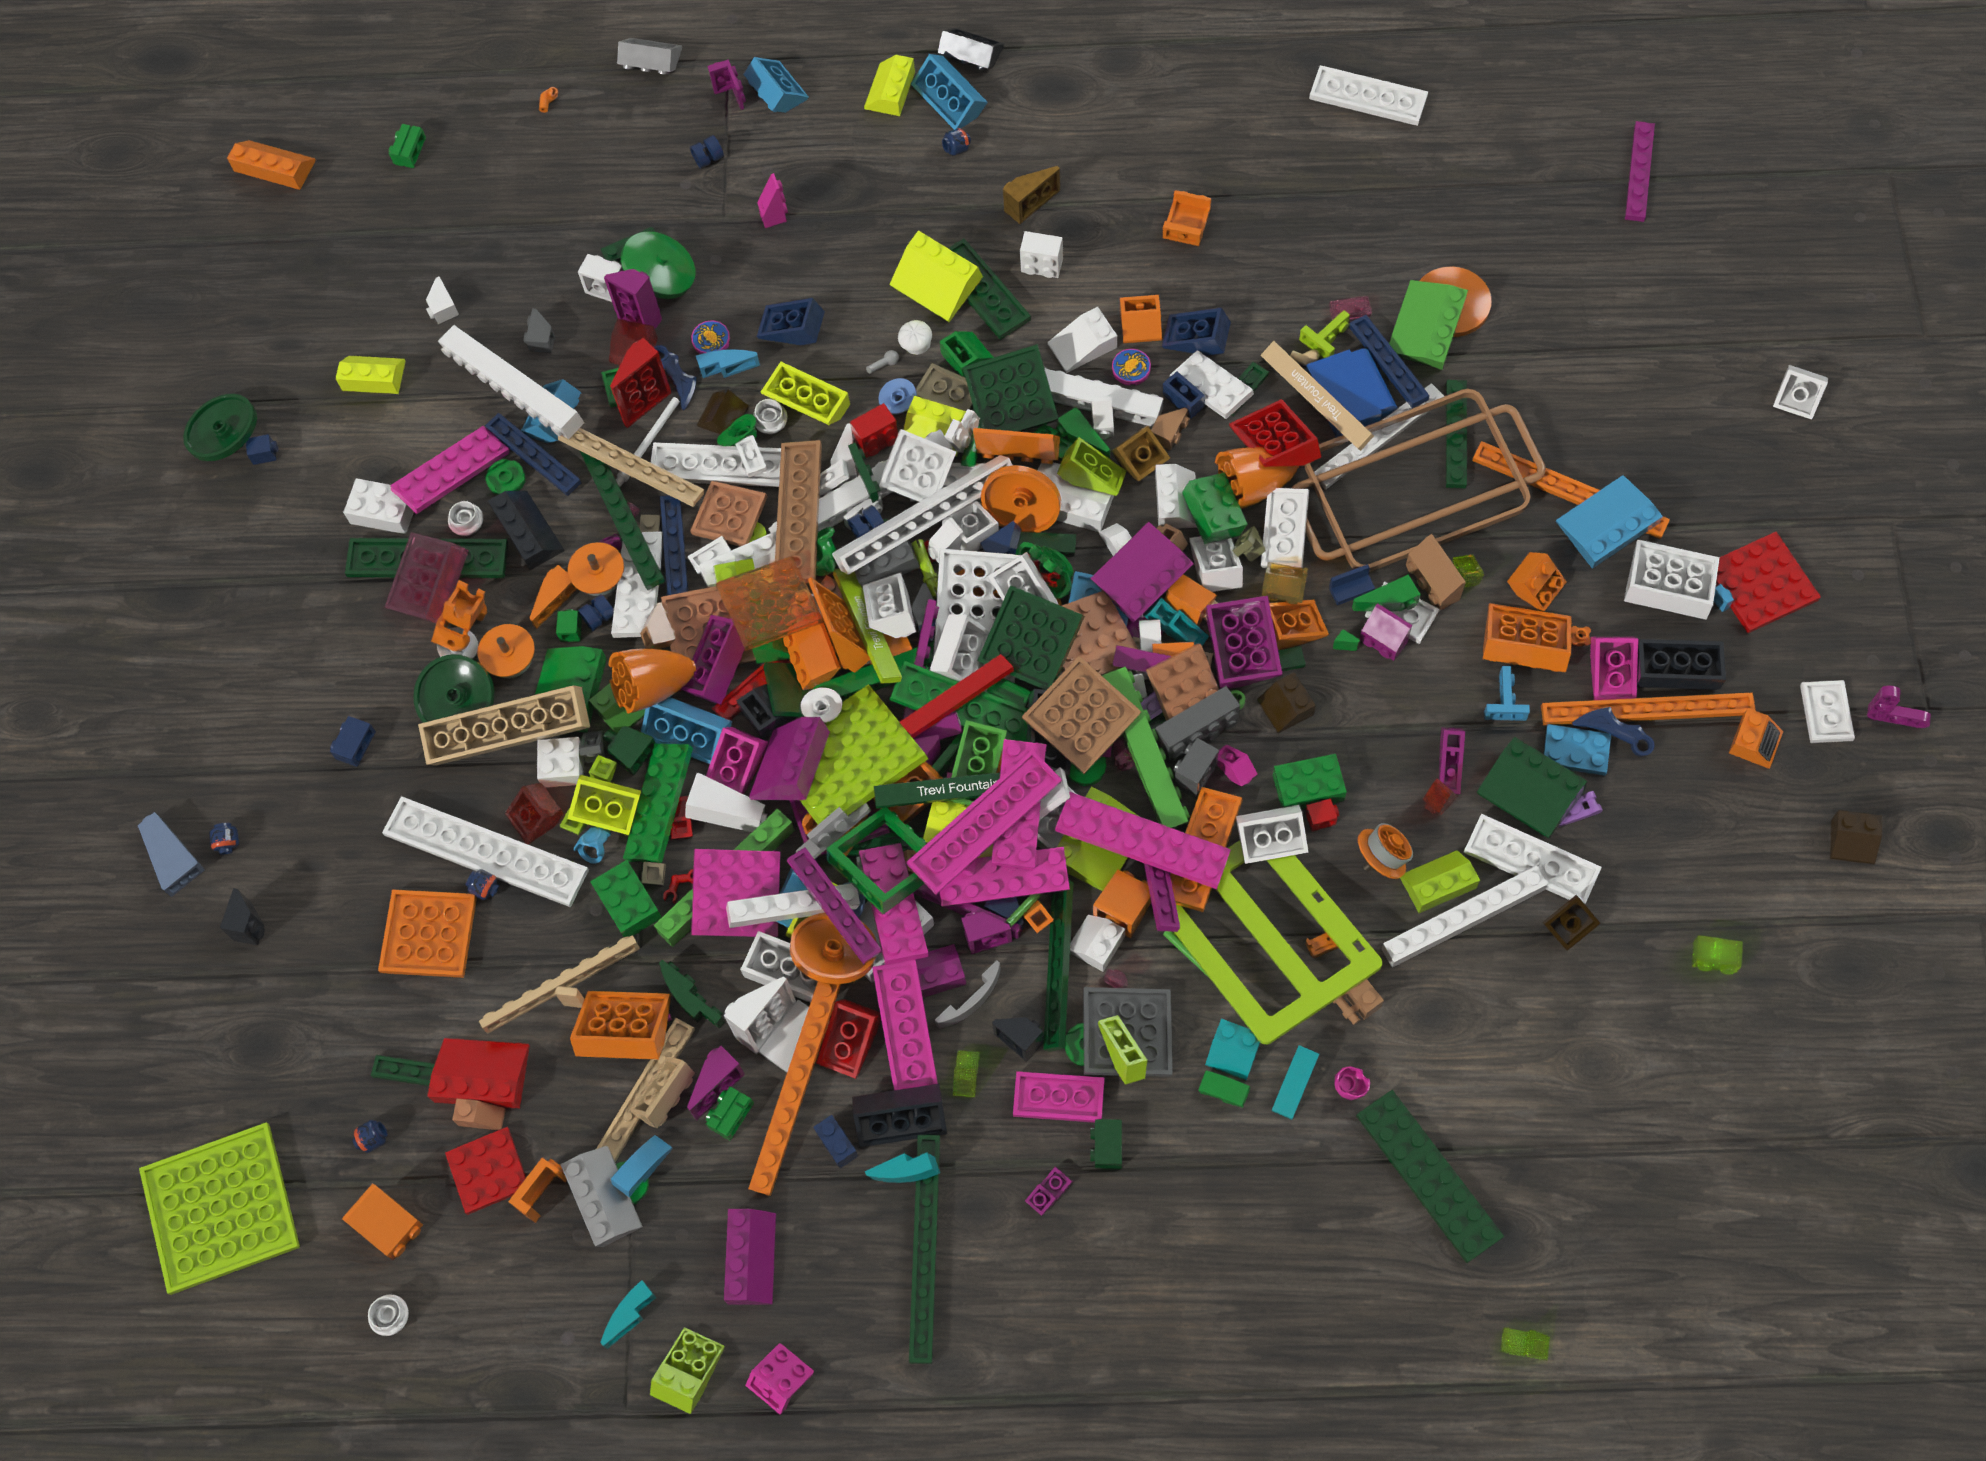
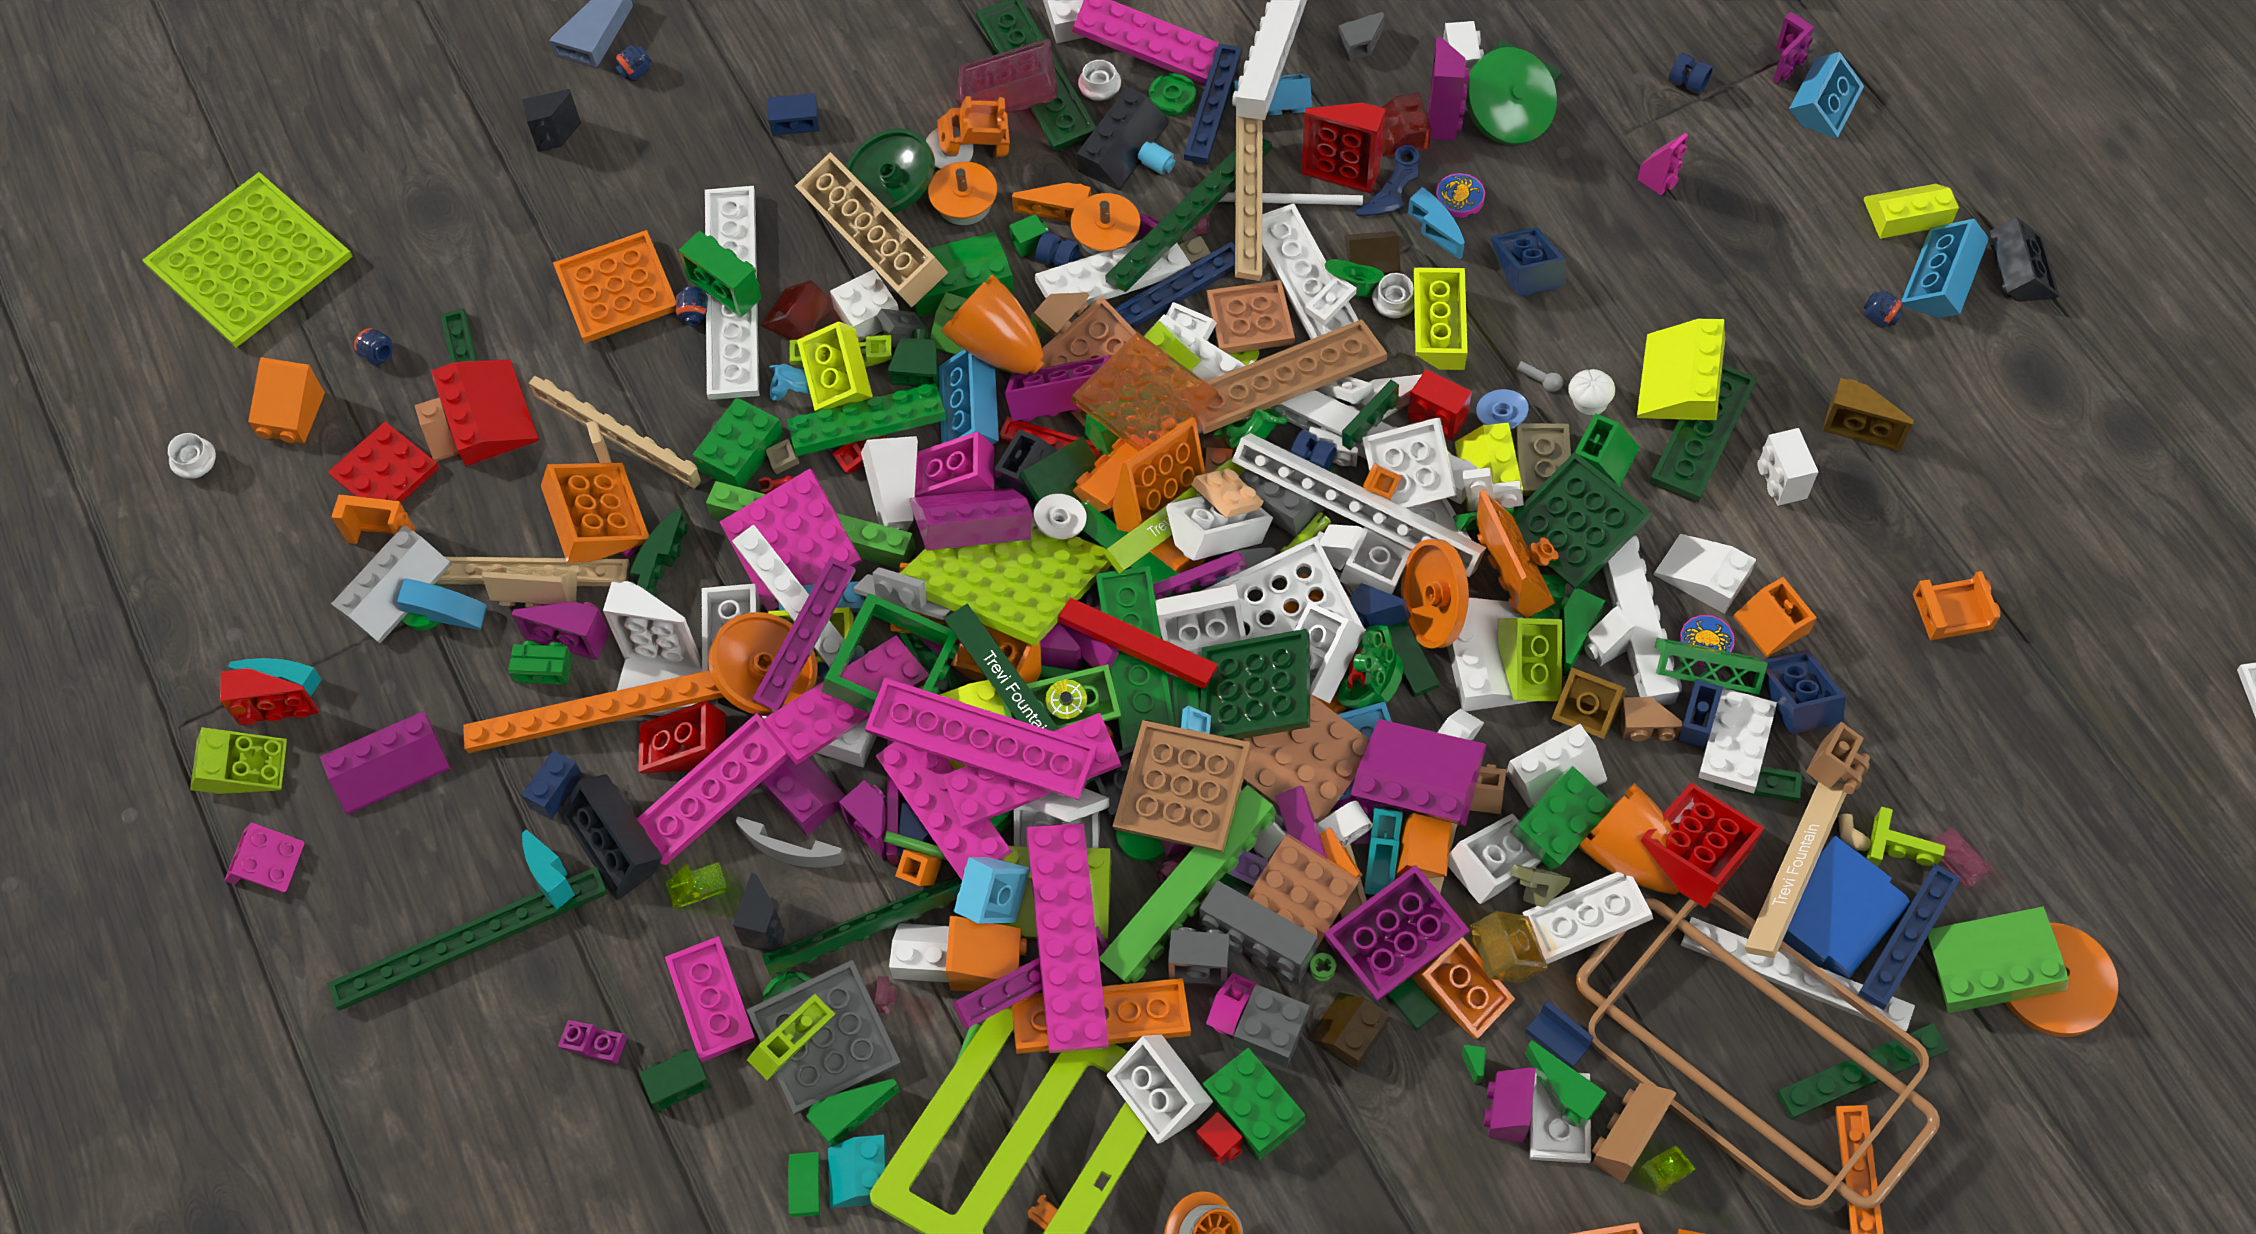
camera: 60 degrees right, 5 degrees down
none -> red slope [220,668,320,725]
none -> green brick [679,231,762,318]
none -> green slope [806,1079,900,1147]
none -> medium azure slope [954,857,1030,924]
none -> lime piece [1045,679,1087,720]
none -> medium azure brick [1138,142,1175,175]
none -> medium azure tile [1181,706,1211,734]
none -> light nougat plate [1191,468,1264,518]
none -> dark grey brick [1233,984,1310,1068]
none -> orange slope [1363,463,1401,500]
none -> orange plate [1529,537,1559,566]
none -> green fence [1654,637,1768,695]
none -> medium nougat brick [1806,722,1870,794]

